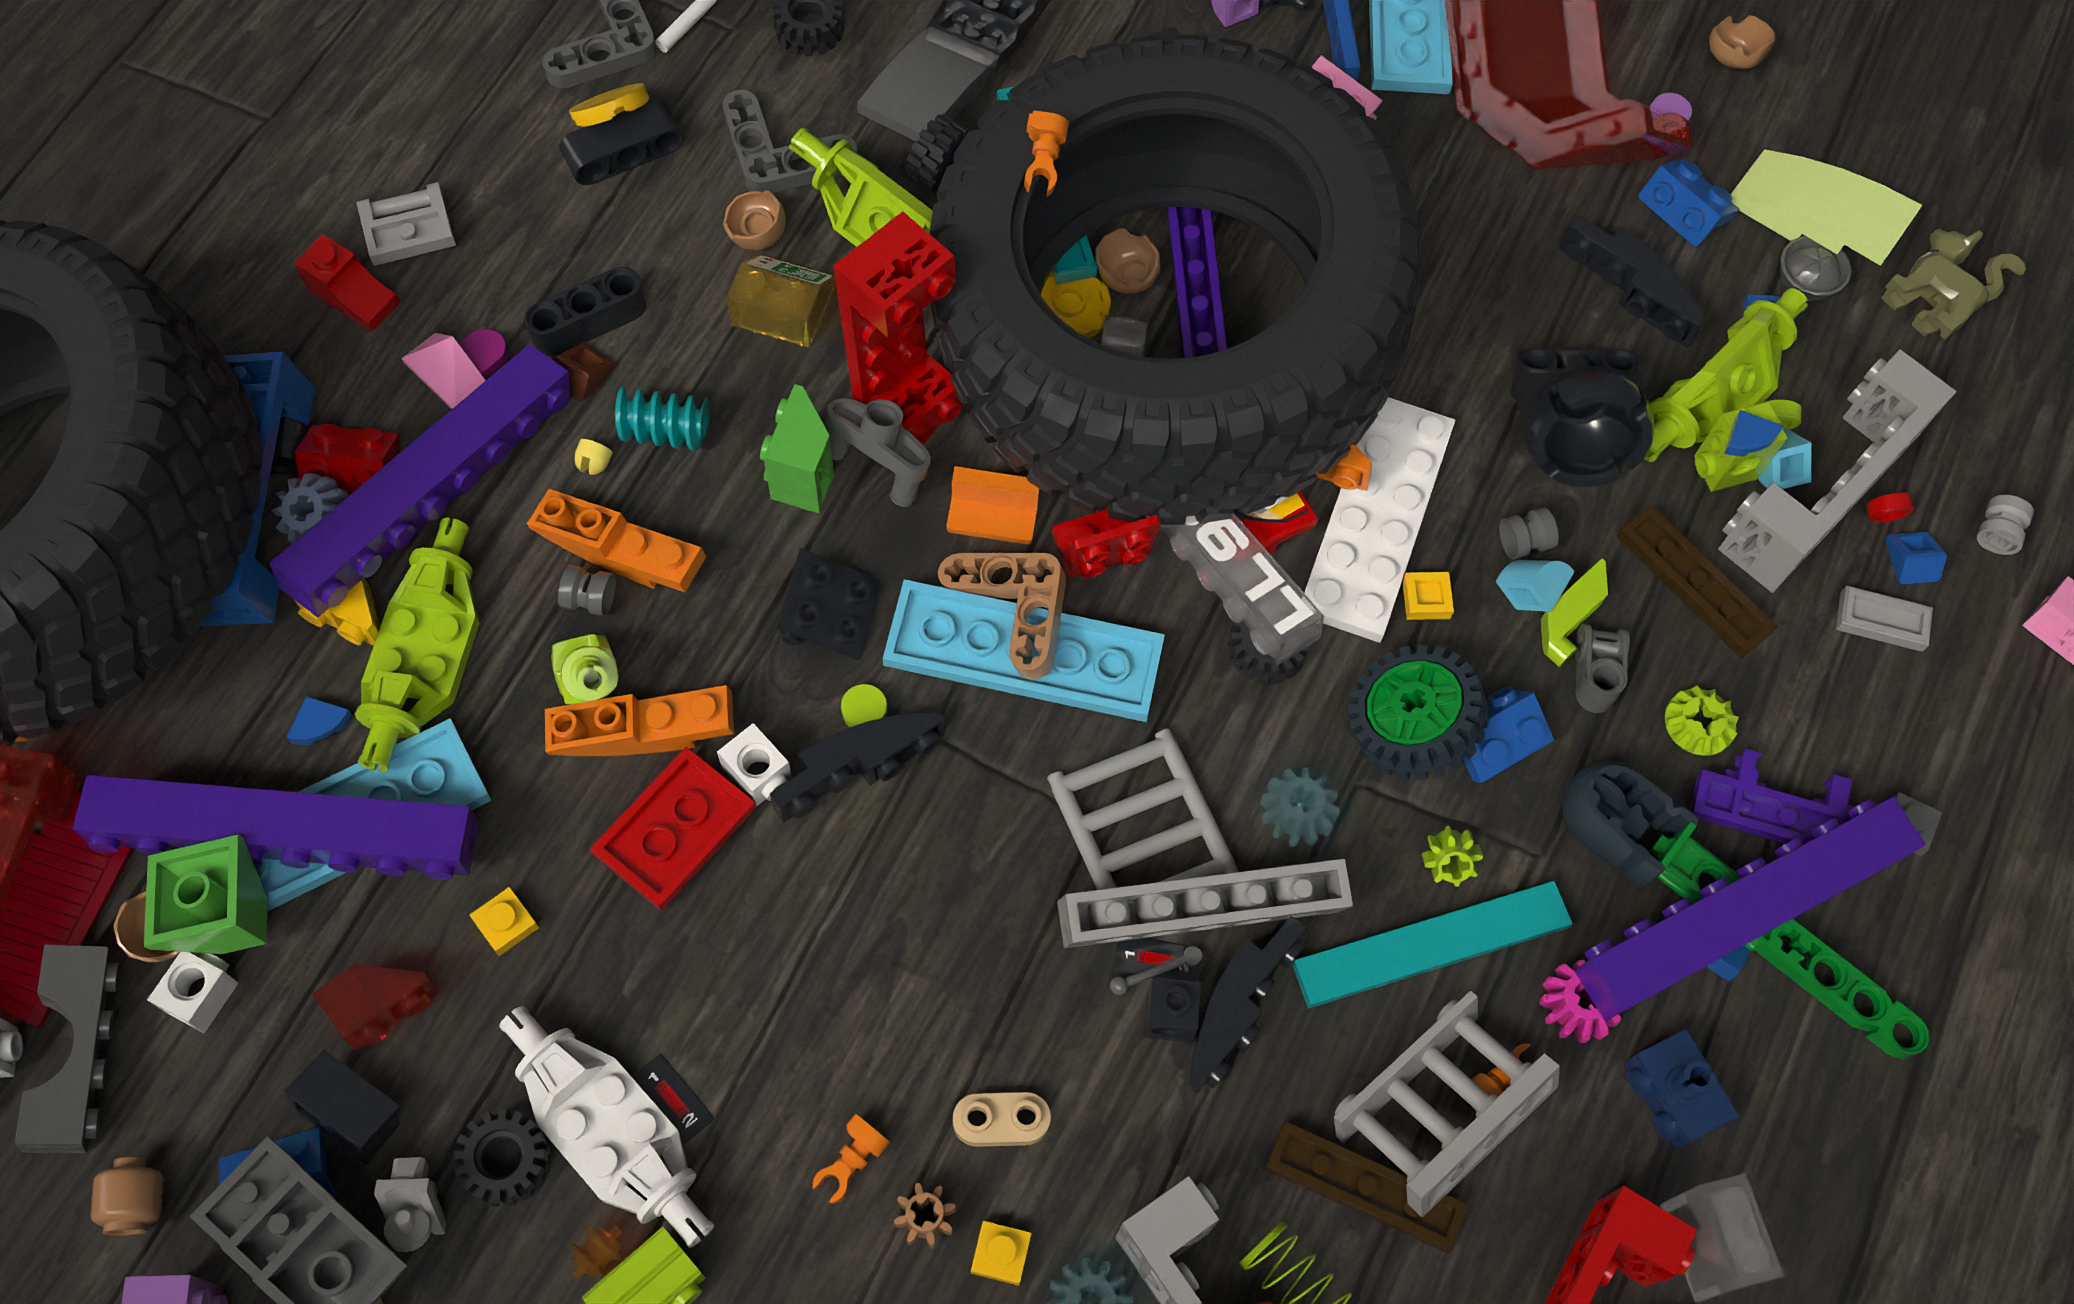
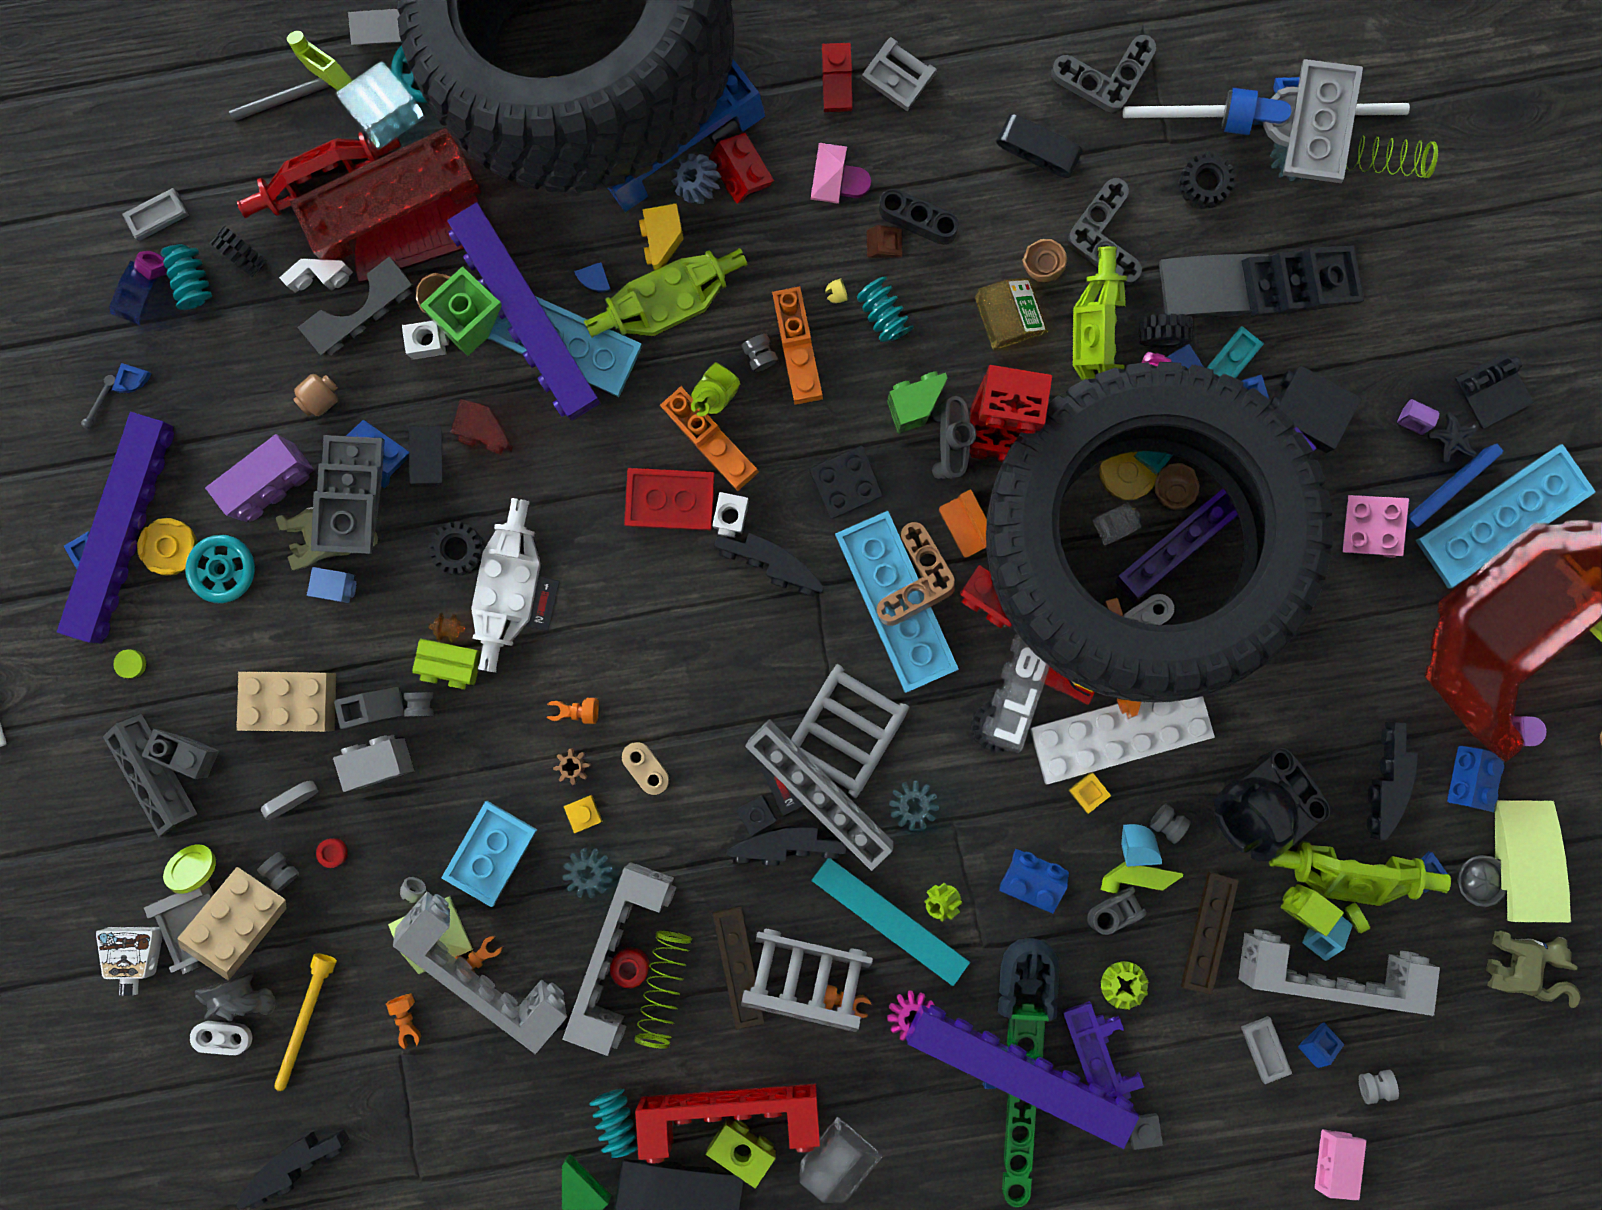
camera: 65 degrees right, 20 degrees up
dark purple brick [270,344,571,617] -> none
light grey hips [374,1157,447,1252] -> none
yellow plate [469,887,539,956] -> none
yellow tile [569,83,650,127] -> none
lime tile [841,684,887,727] -> none
orange piece [1024,110,1069,197] -> none
dark grey hinge [1109,946,1202,995] -> none
wheel [1348,645,1489,781] -> none
dark blue brick [1624,1029,1739,1150] -> none
blue tile [1724,410,1783,456] -> none
red tile [1865,493,1914,523] -> none

